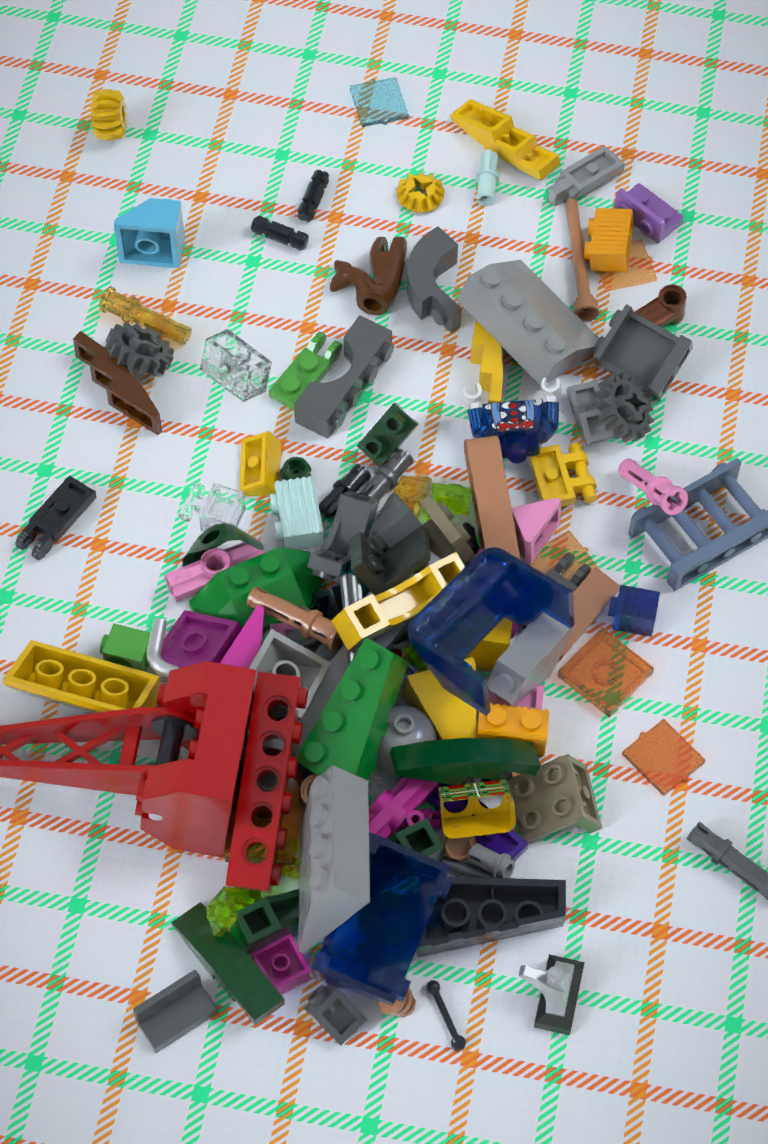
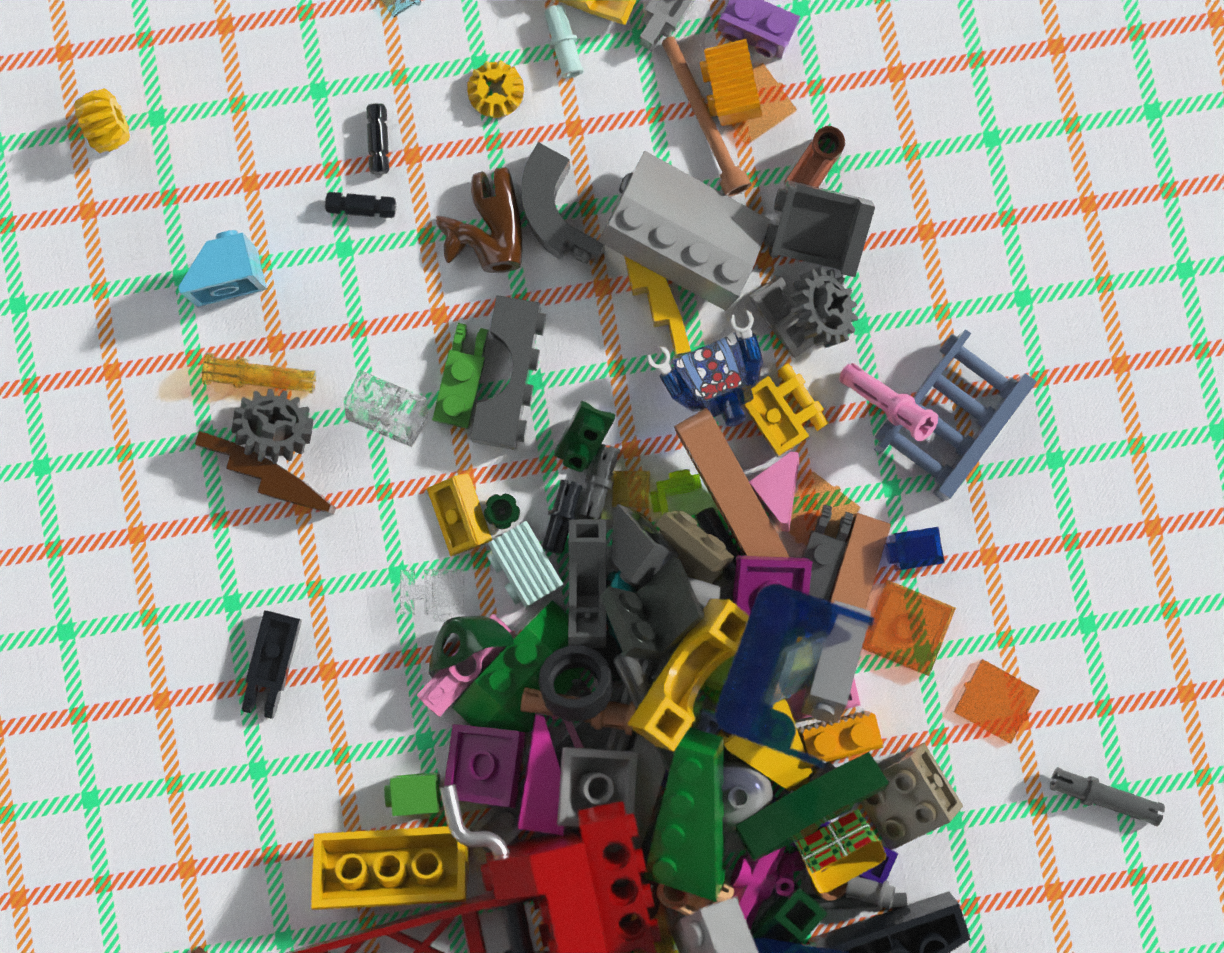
camera: 20 degrees left, 25 degrees up
none -> black tyre [539,645,613,722]
none -> clear light blue piece [764,630,828,706]

